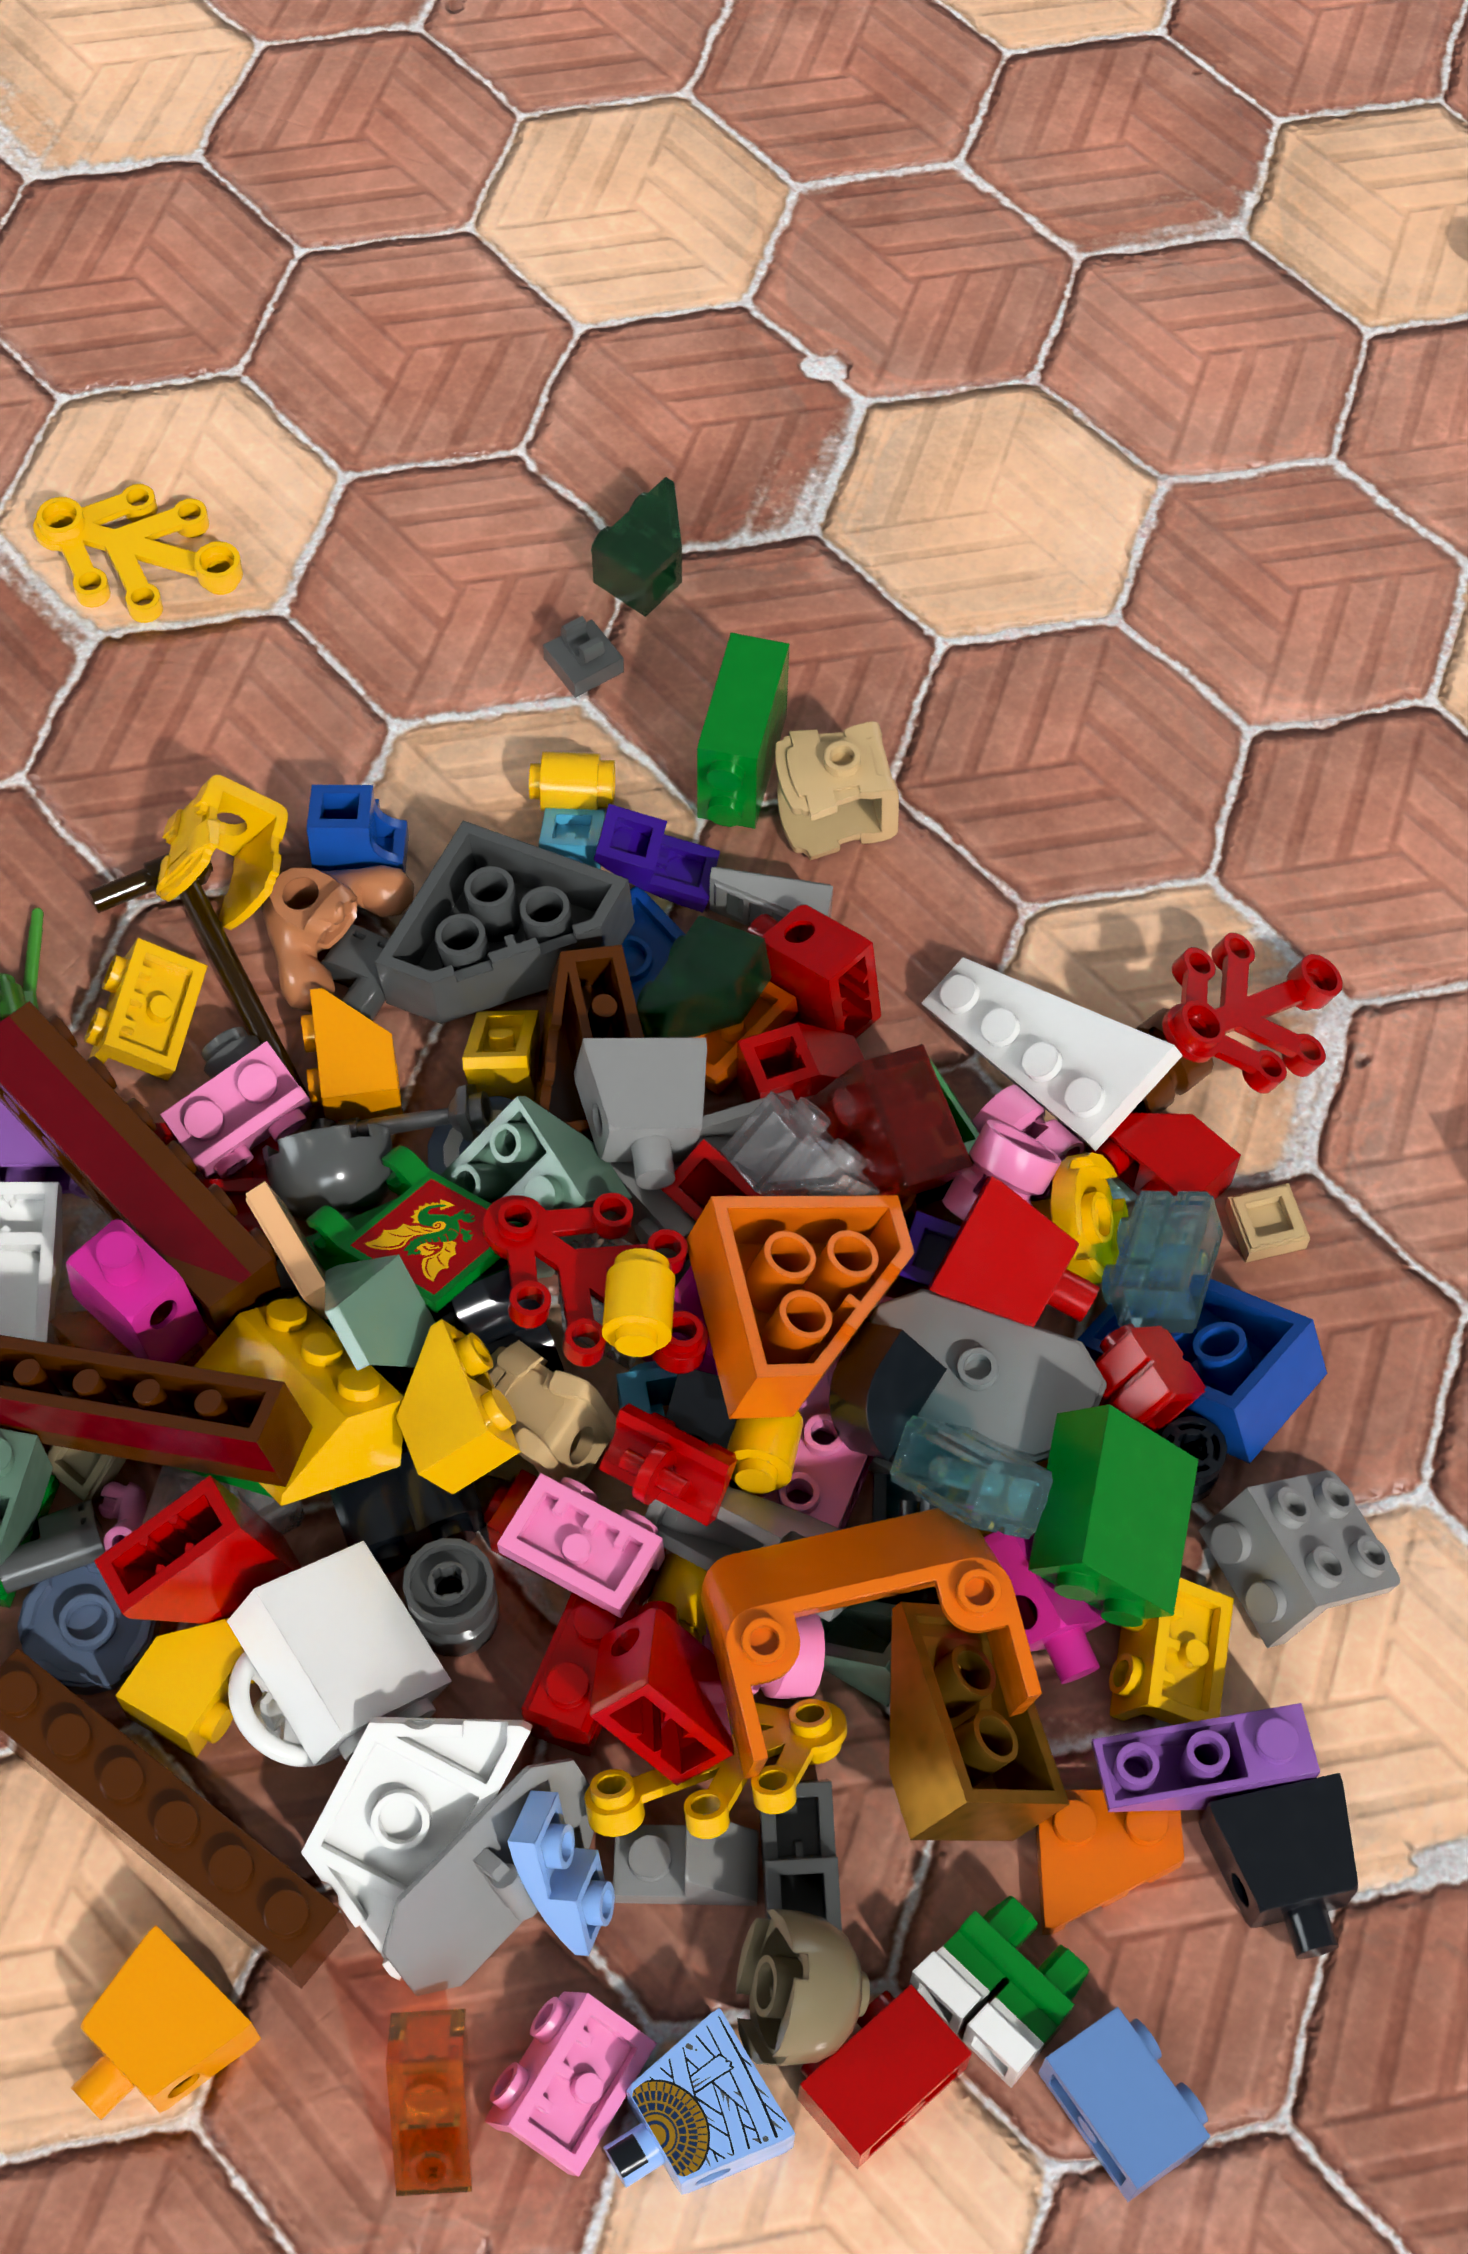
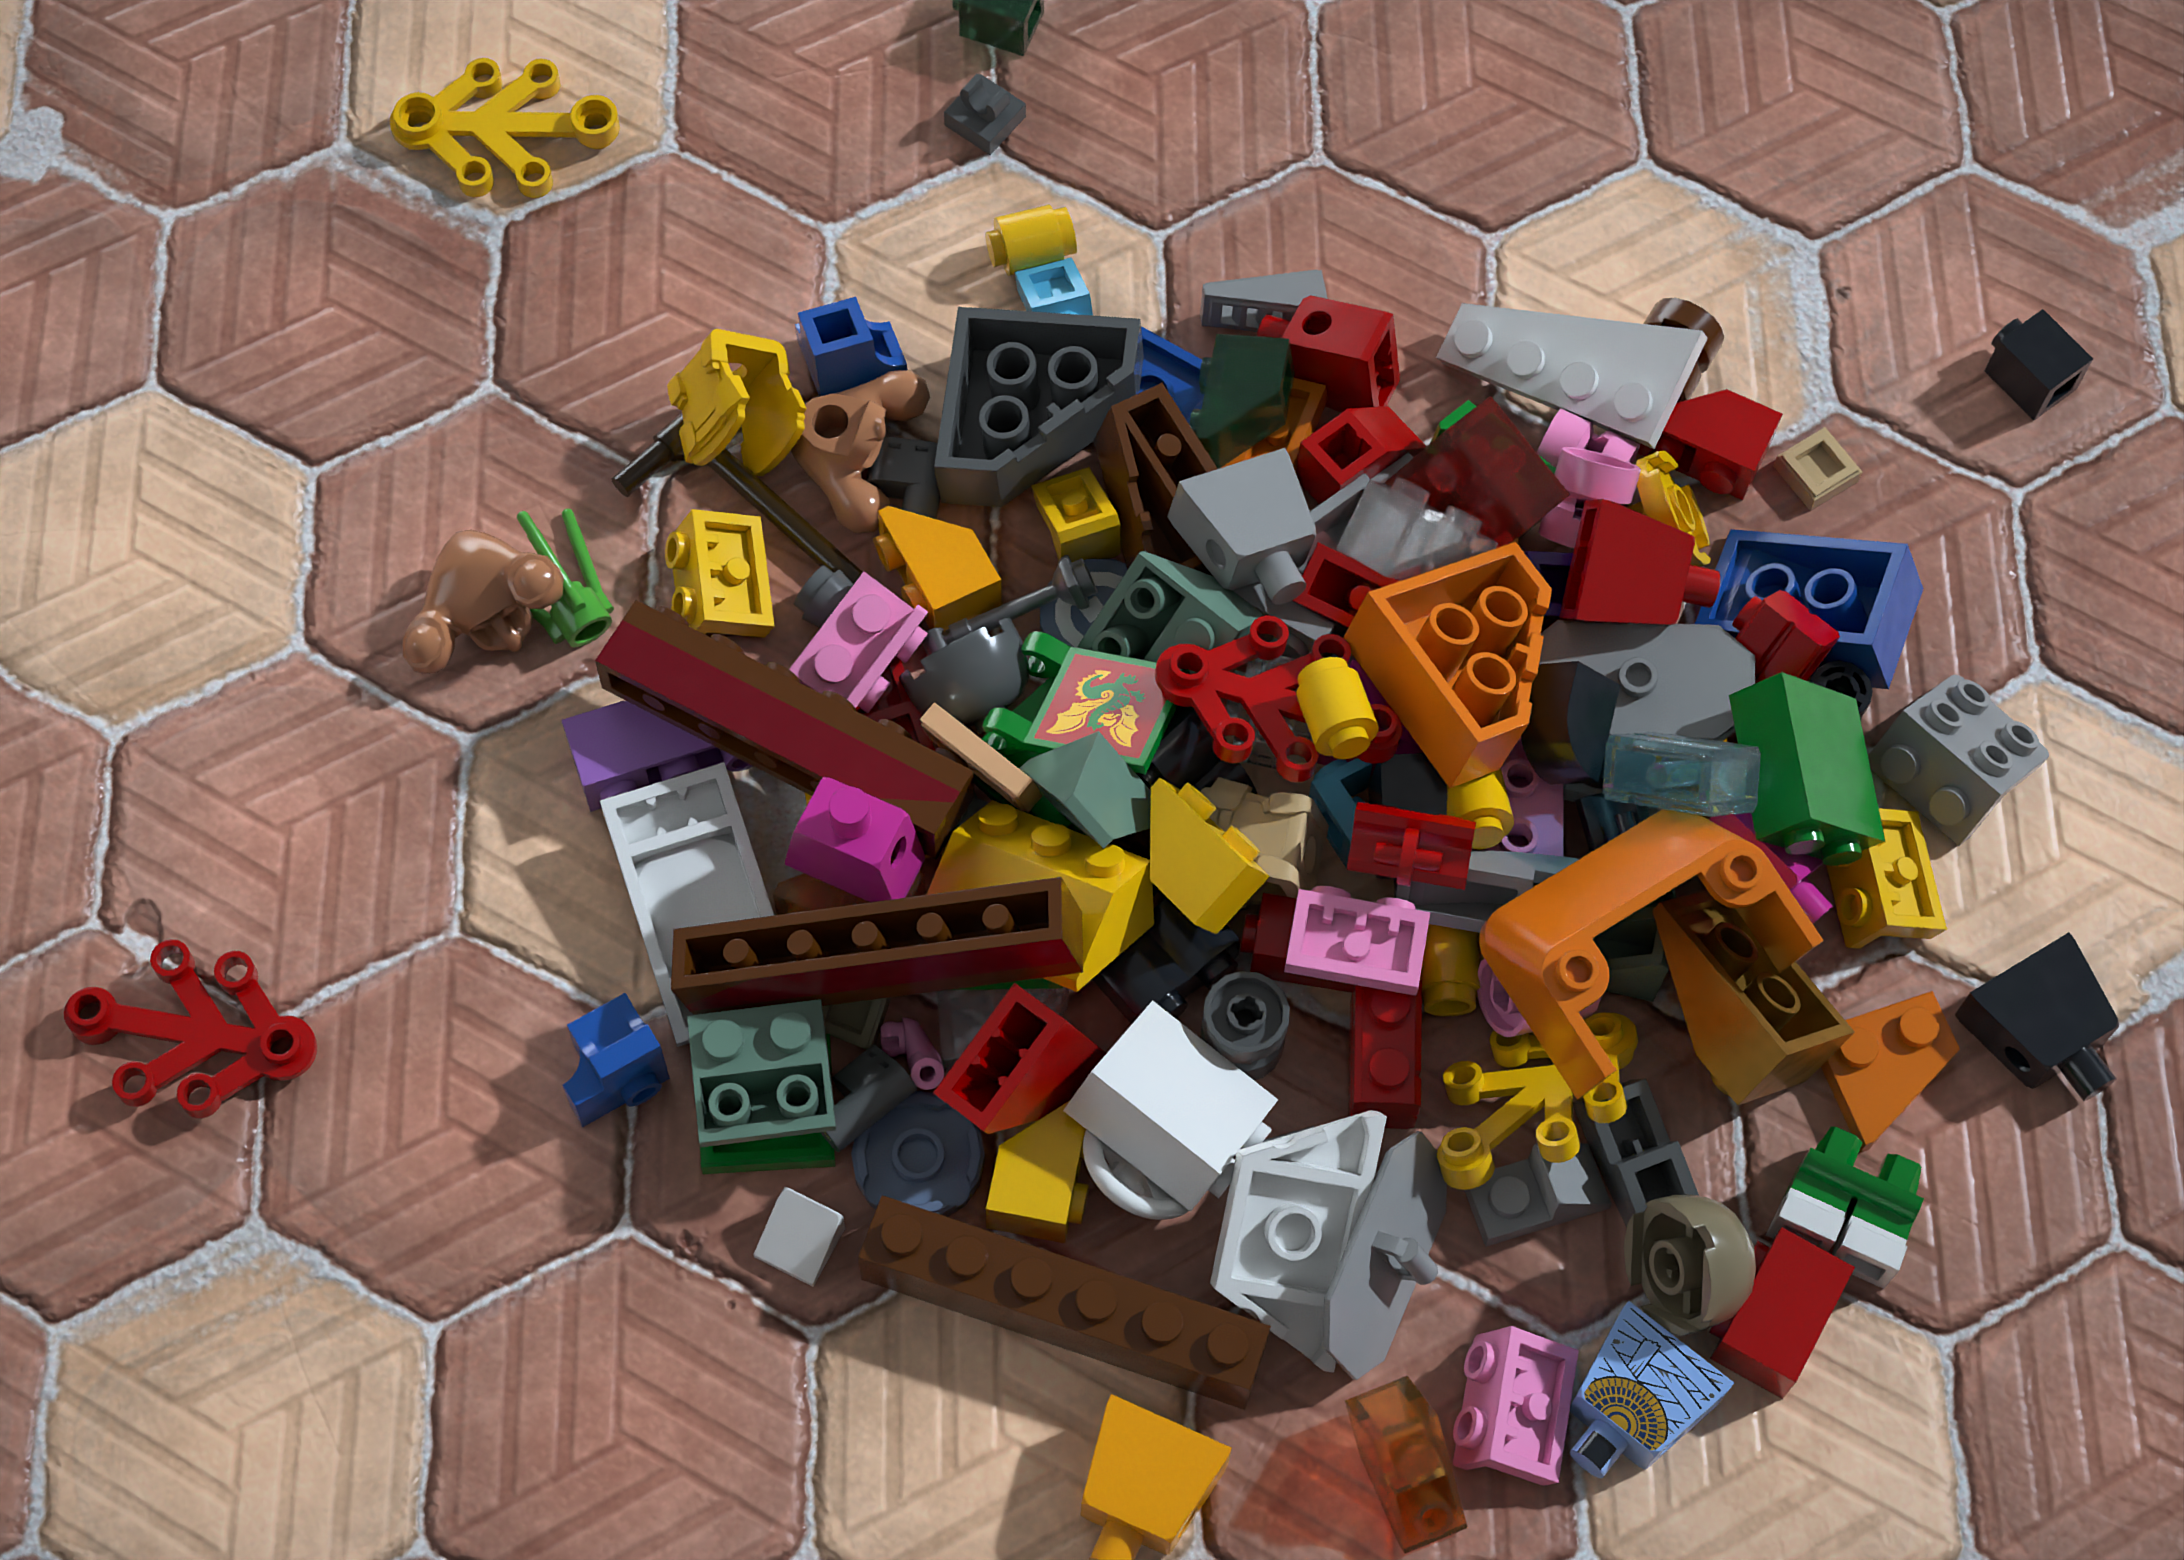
camera: 20 degrees left, 5 degrees up
light blue slope [507,1790,615,1956] -> none
red torso [590,1601,734,1786] -> none
dark purple slope [593,804,720,913] -> none
green brick [697,633,790,829] -> none
tan piece [775,721,899,861] -> none
medium blue brick [1038,2007,1210,2202] -> none
medium lavender slope [1091,1703,1320,1812] -> none
clear light blue brick [1102,1191,1223,1333] -> none
red plant [1162,933,1343,1094] -> none

